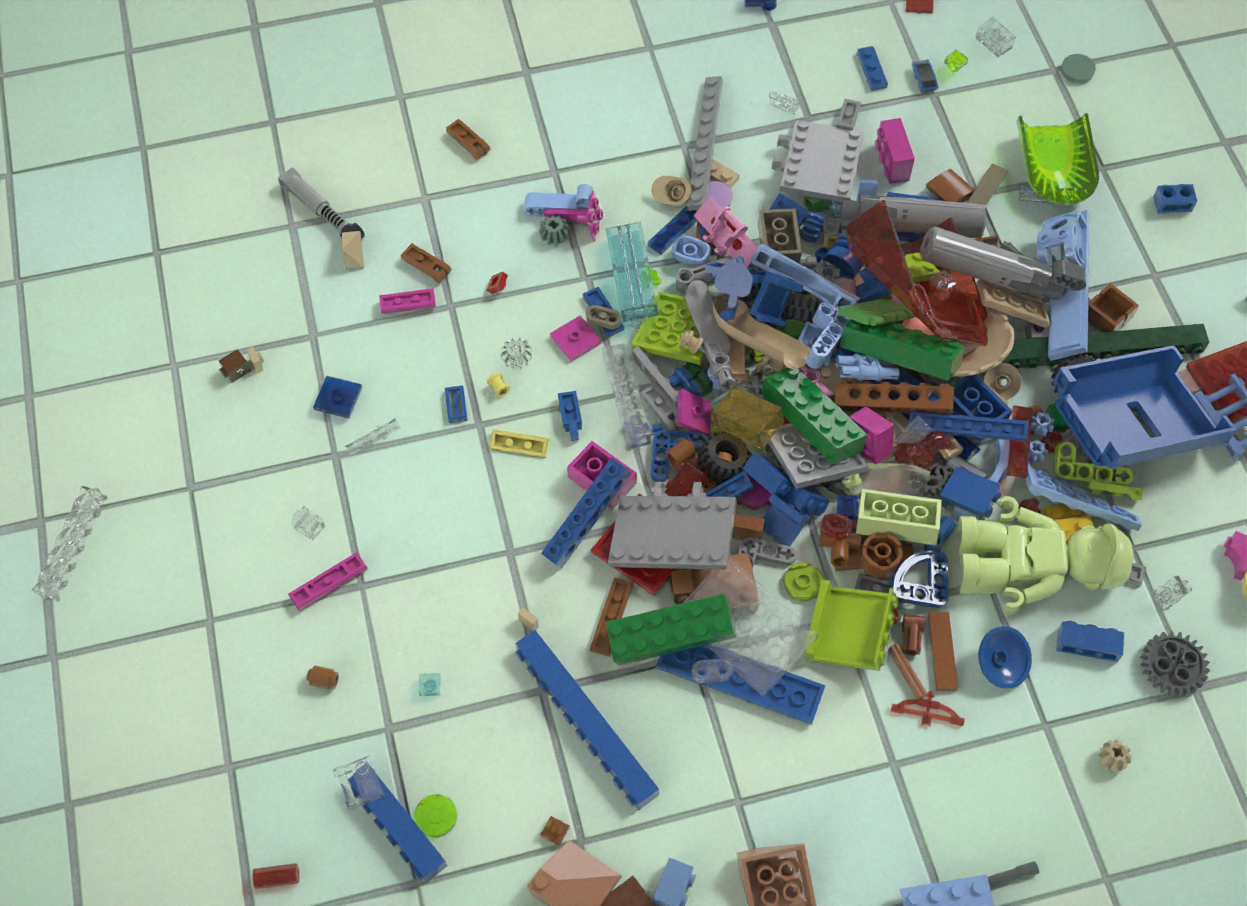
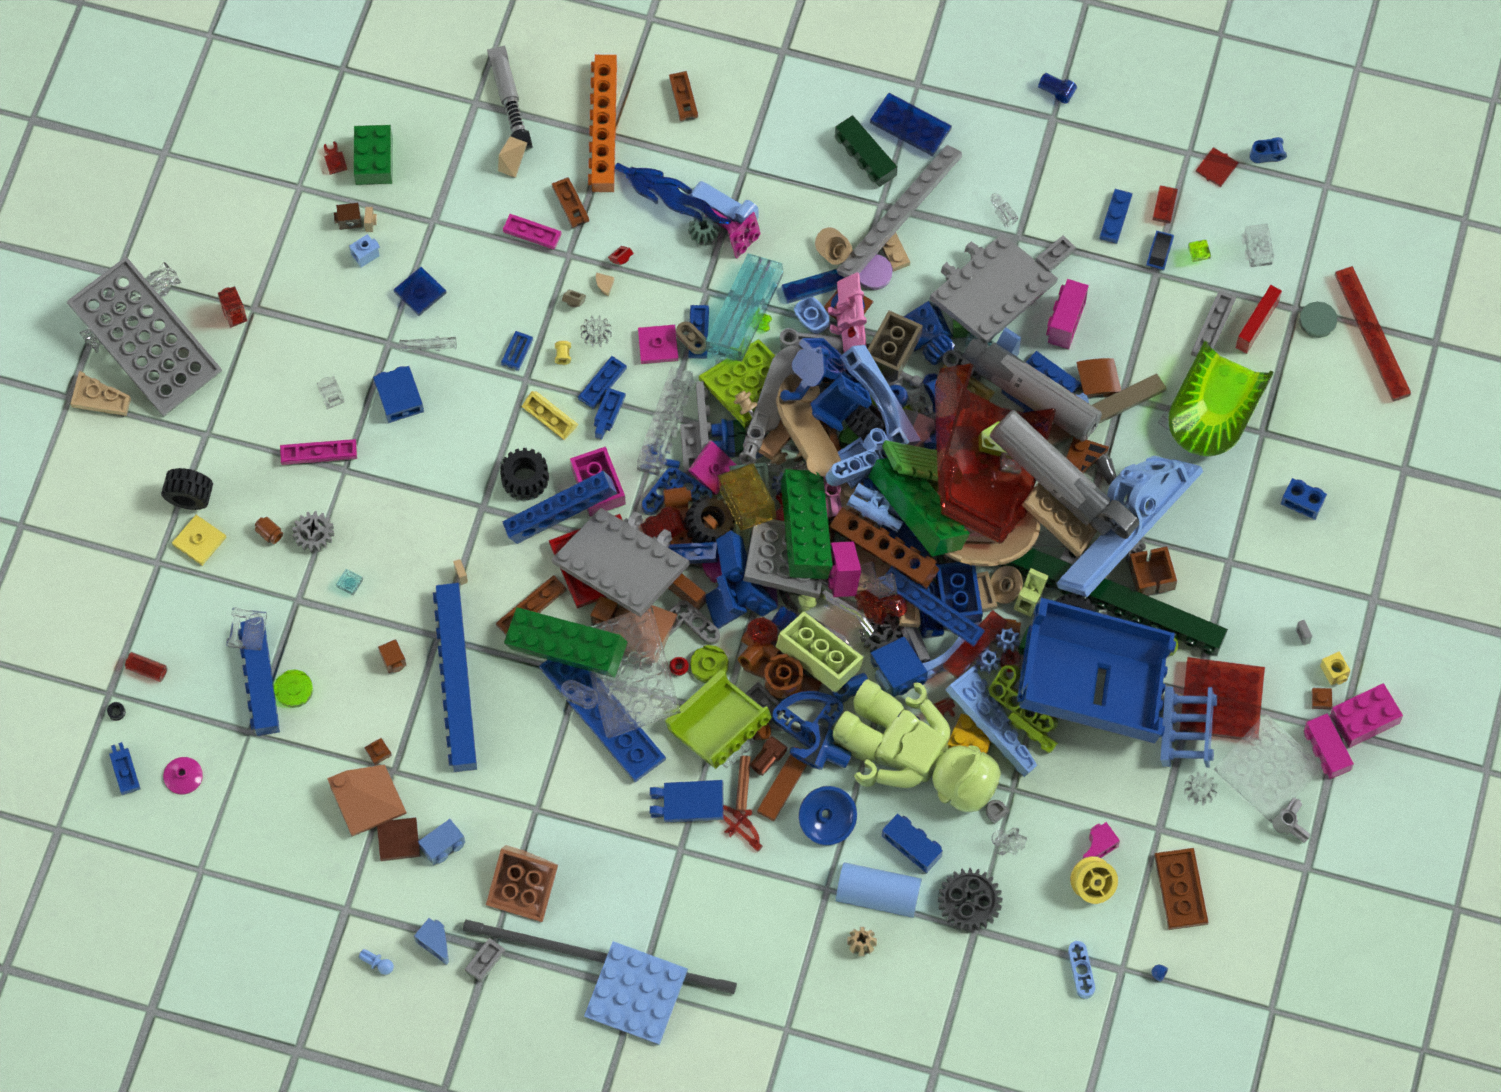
camera: 30 degrees right, 5 degrees up
none -> light grey piece [67,256,222,417]
none -> tan wing [70,371,131,416]
none -> black tyre [161,468,213,510]
none -> light yellow plate [172,515,227,566]
none -> clear red brick [218,286,247,328]
none -> light grey gear [292,511,334,553]
none -> clear red plate [324,141,347,175]
none -> light blue brick [349,234,380,267]
none -> green brick [354,125,393,185]
none -> blue panel [373,366,424,423]
none -> dark orange brick [378,639,407,673]
none -> black tyre [500,448,549,500]
none -> dark tan plate [562,289,586,307]
none -> blue tile [578,356,627,409]
none -> orange brick [588,54,617,192]
none -> tan tile [596,273,615,296]
none -> clear blue piece [615,163,731,224]
none -> blue tile [650,780,724,823]
none -> red plate [669,657,689,676]
none -> blue connector [789,721,852,770]
none -> dark green brick [834,115,898,187]
none -> light blue brick [836,862,922,918]
none -> clear blue plate [870,93,952,157]
none -> yellowish green brick [1014,568,1048,617]
none -> clear red plate [1152,185,1178,224]
none -> light grey plate [1191,290,1236,357]
none -> red piece [1235,285,1282,354]
none -> clear red plate [1335,266,1411,402]

